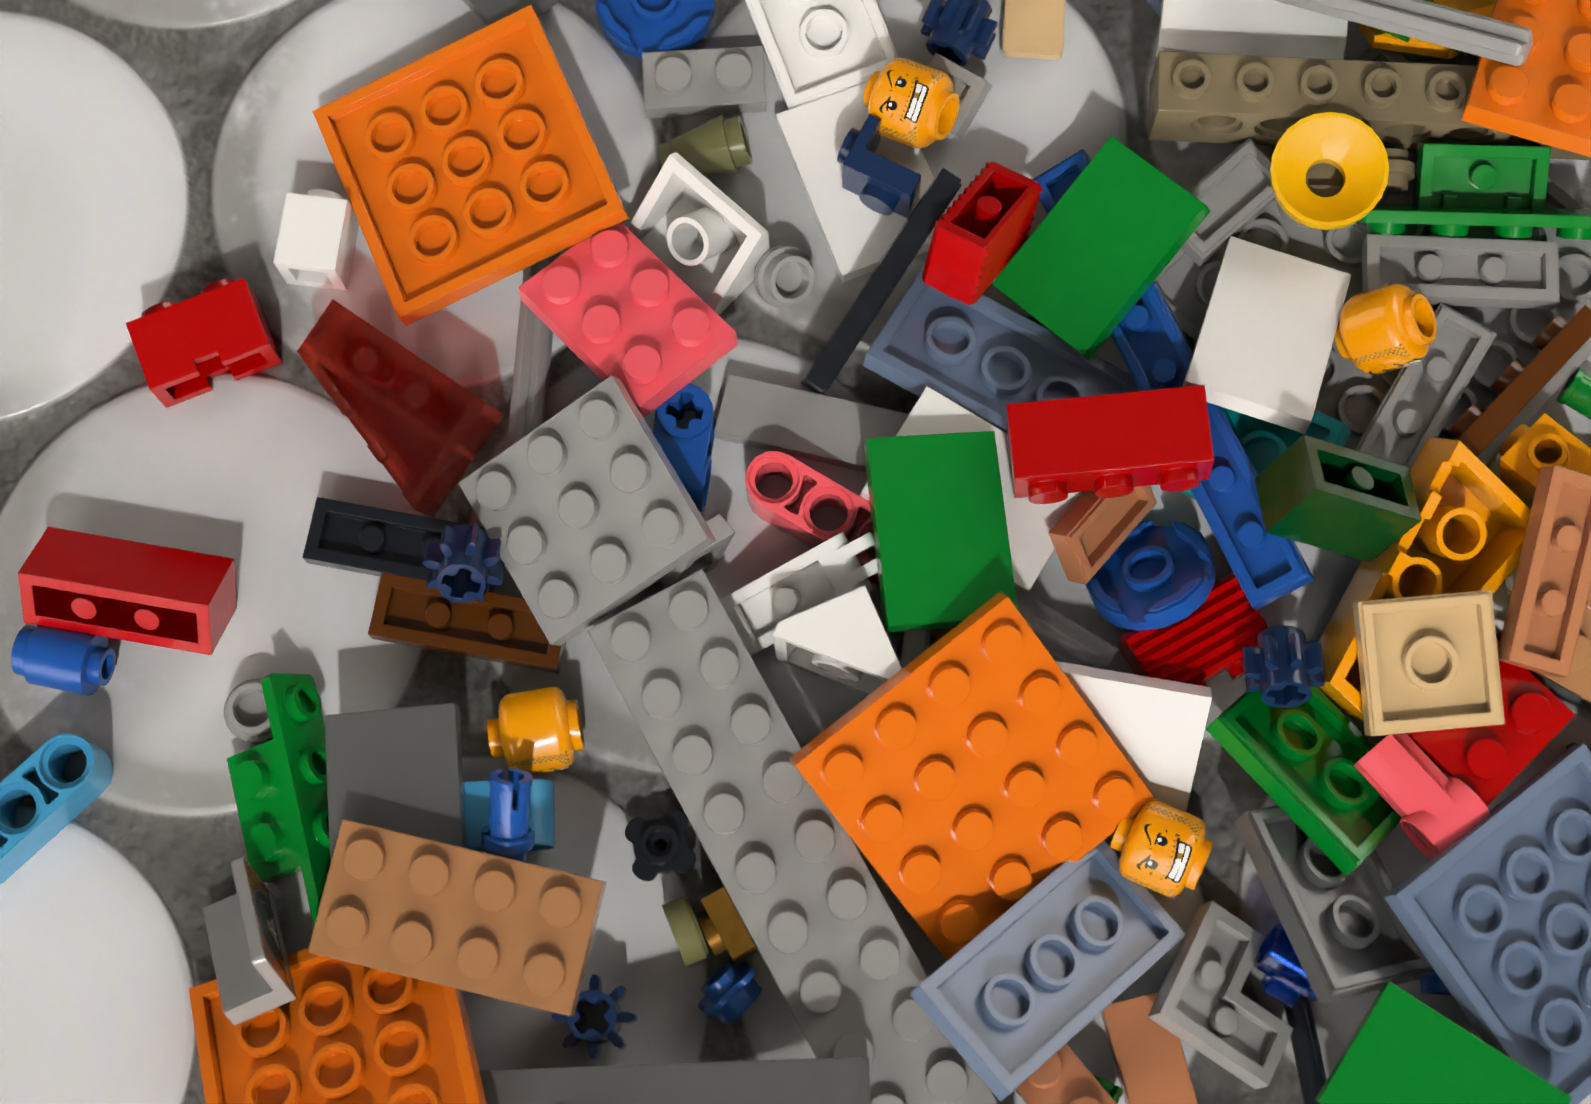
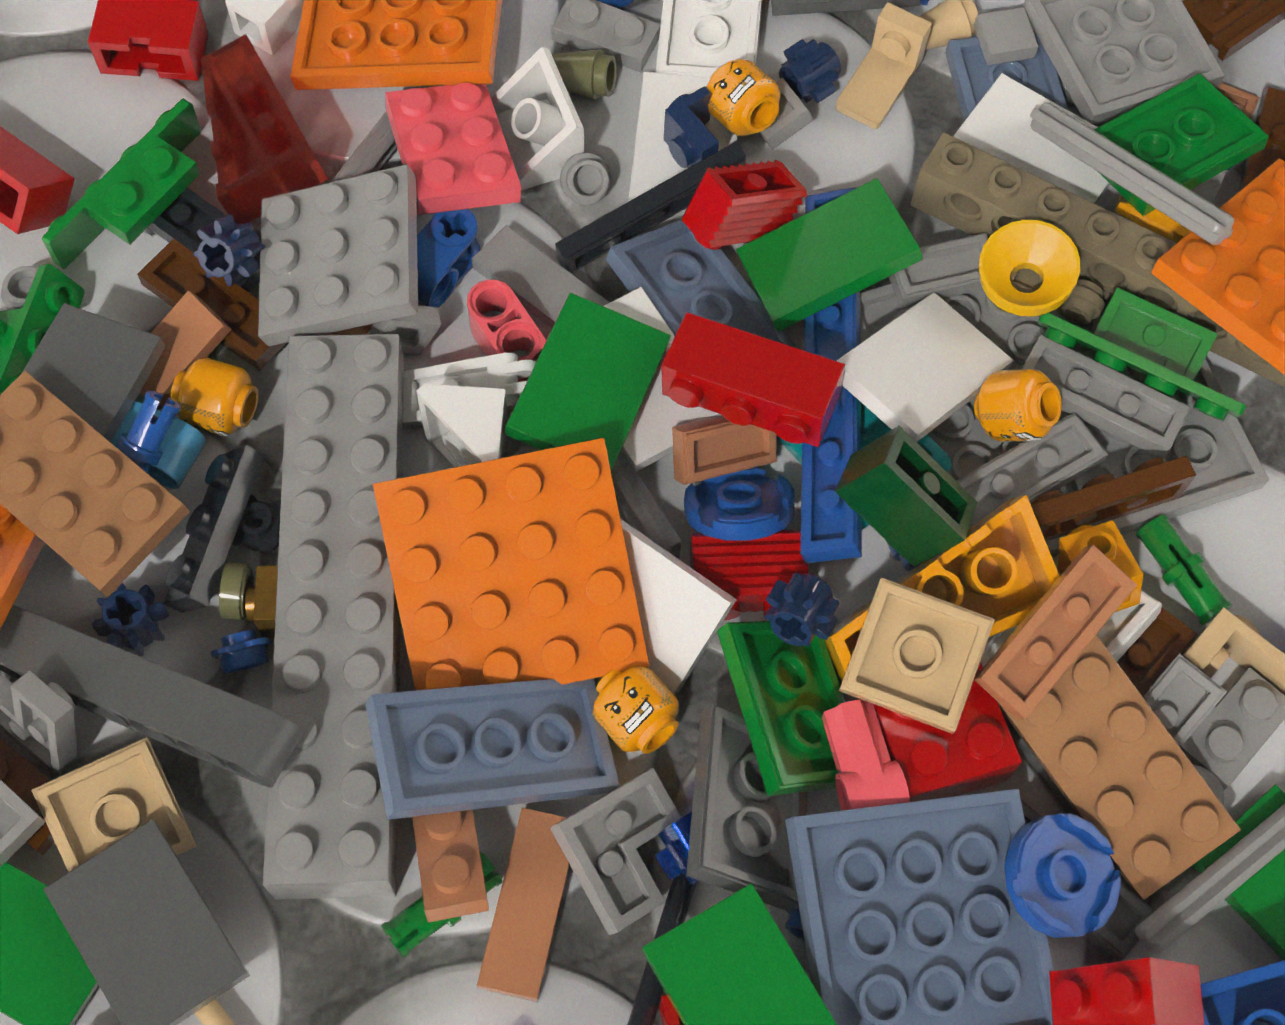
camera: 20 degrees right, 10 degrees down
none -> green bracket [42,98,201,269]
none -> nougat tile [140,290,232,409]
none -> black plate [163,445,265,613]

